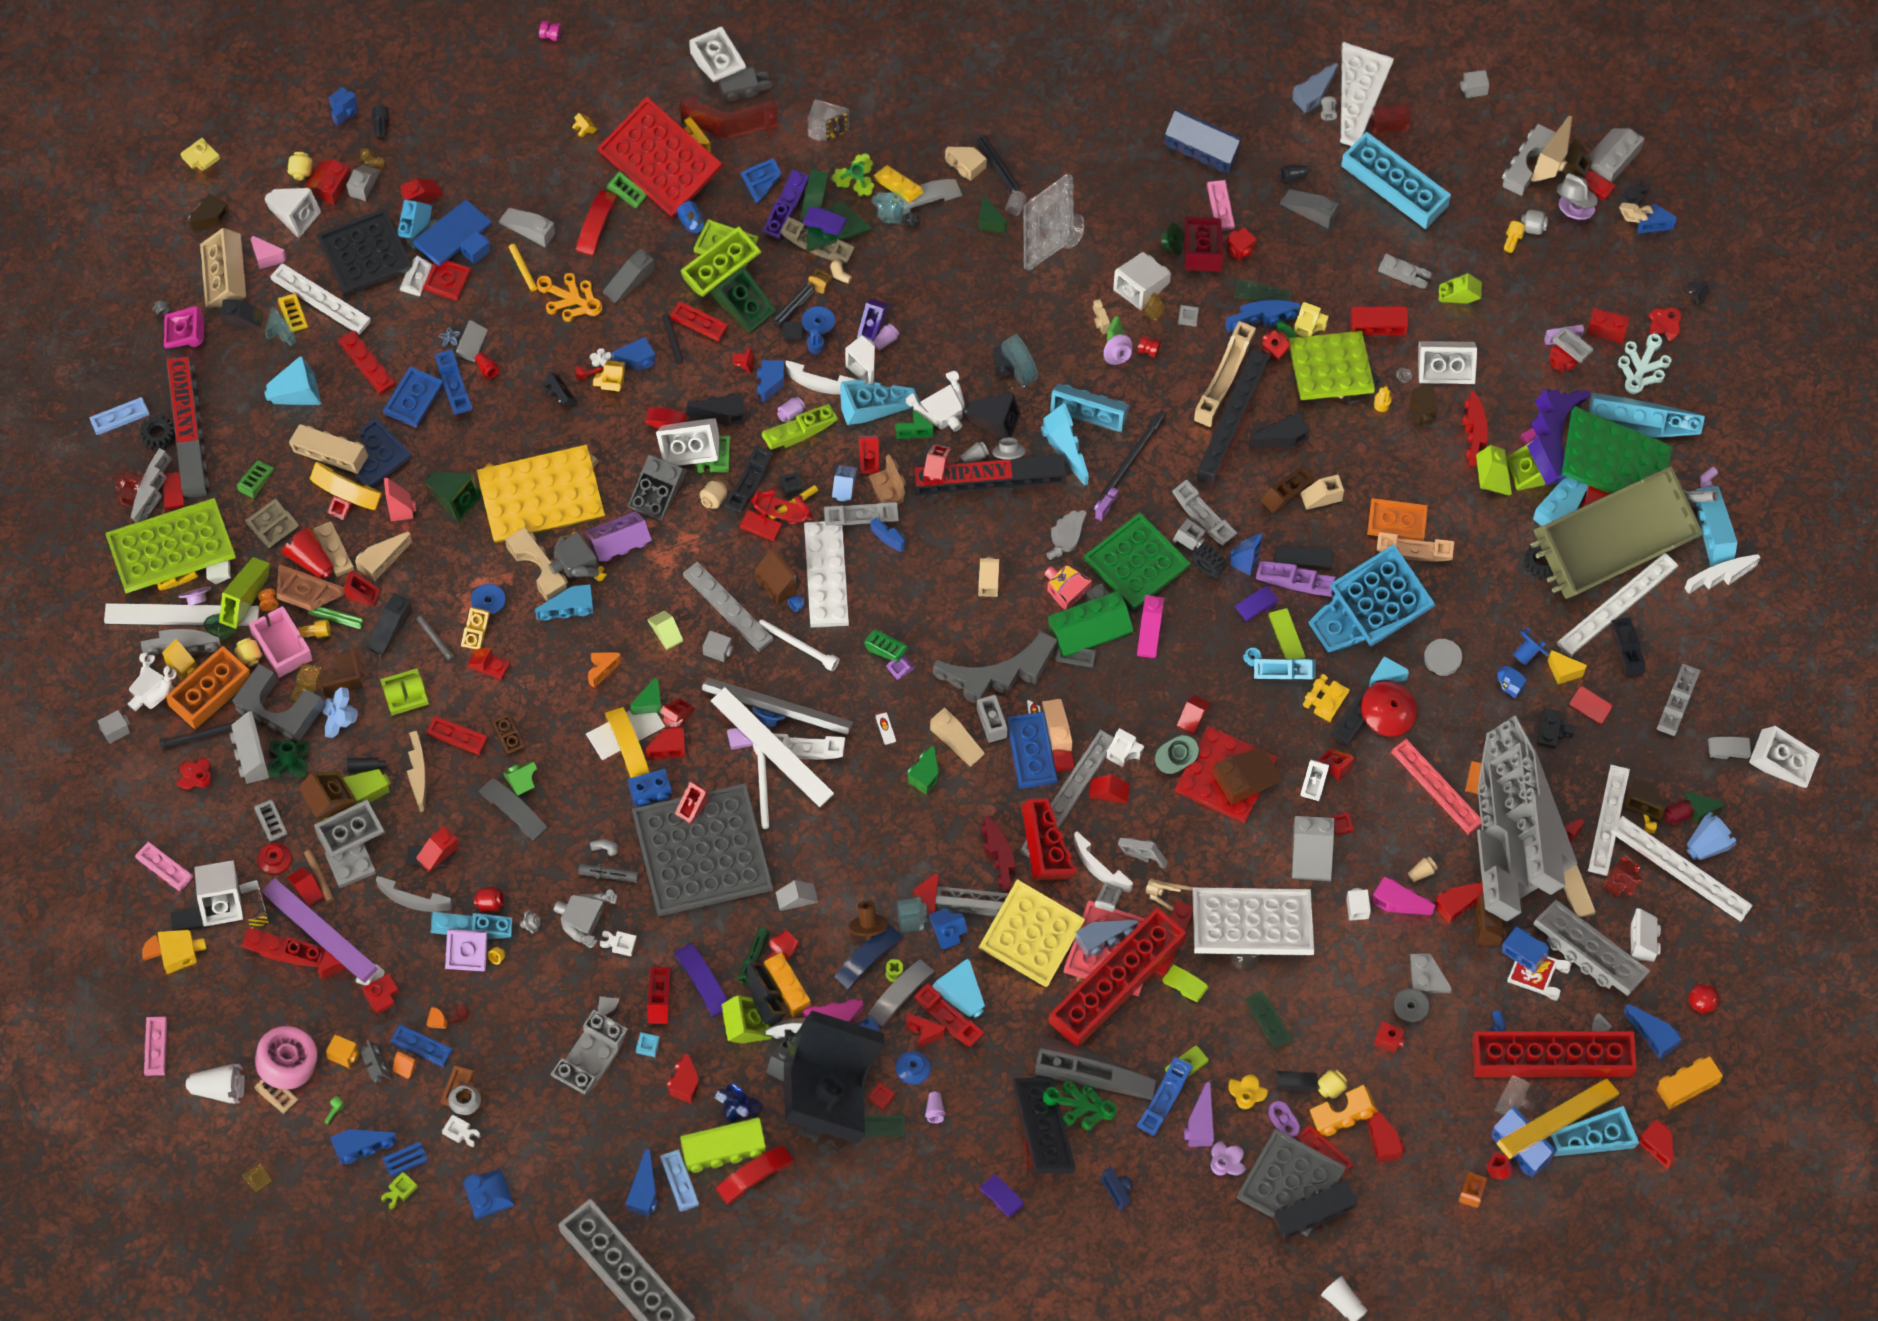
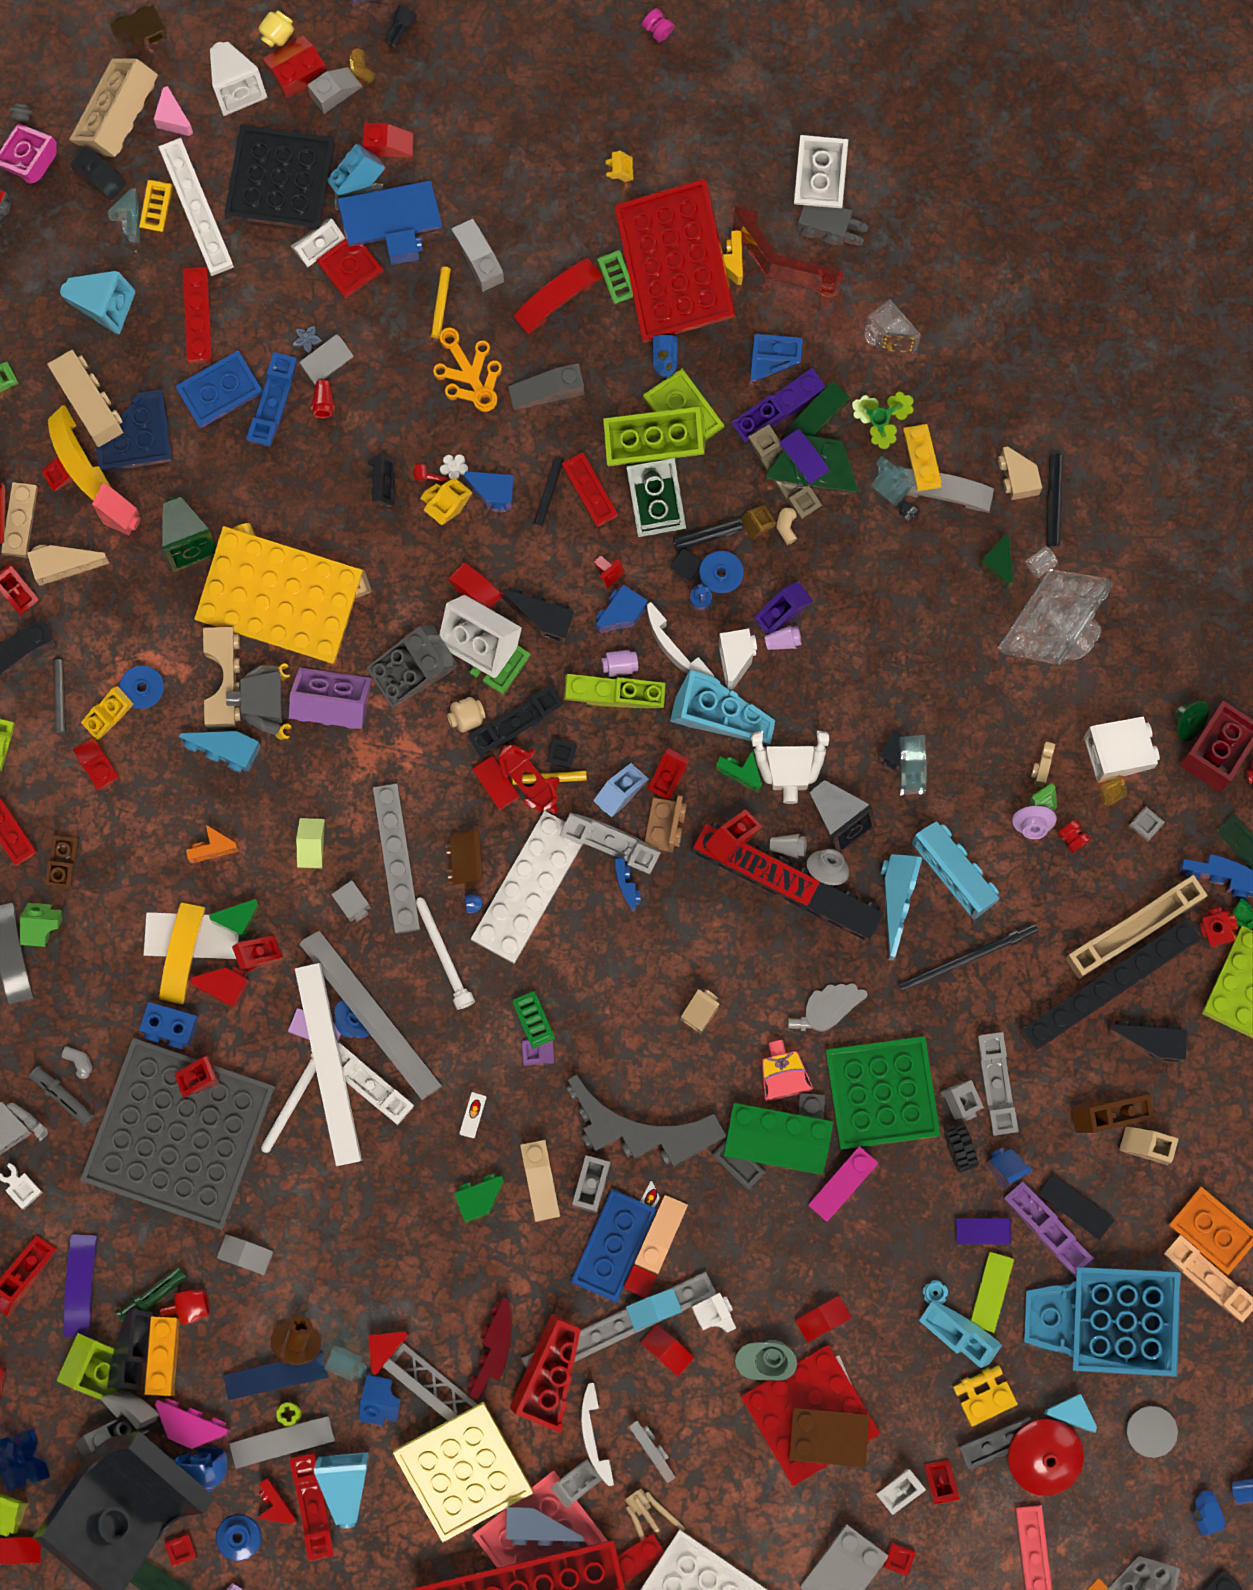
camera: 35 degrees right, 15 degrees up
medium lavender plate [1094,487,1119,522] -> none
none -> medium azure slope [626,1288,682,1331]

